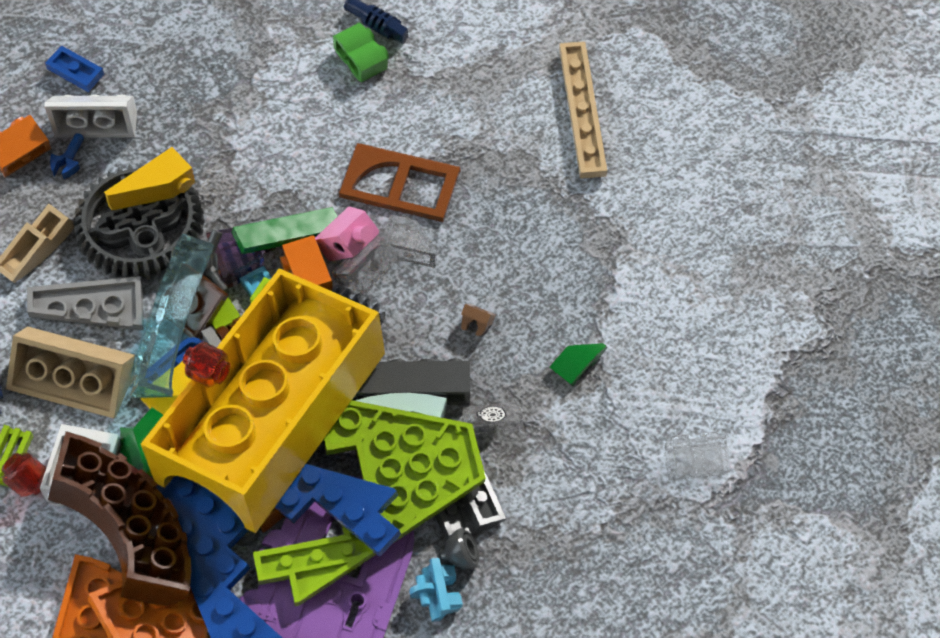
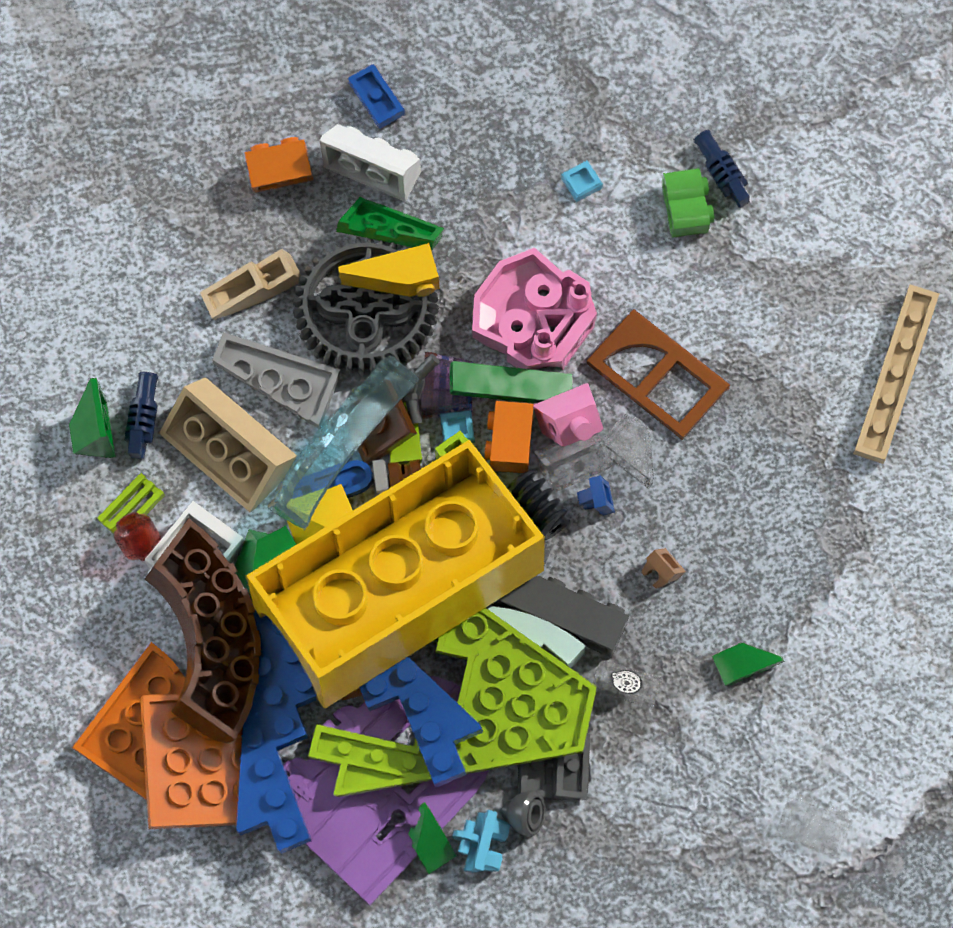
camera: 30 degrees right, 10 degrees up
blue bar [50,133,84,179] -> none
clear red head [182,342,231,388] -> none
none -> green wing [336,197,444,251]
none -> green slope [408,802,456,874]
none -> bright pink brick [472,247,597,370]
none -> medium azure tile [561,160,603,202]
none -> blue tile [577,475,615,516]

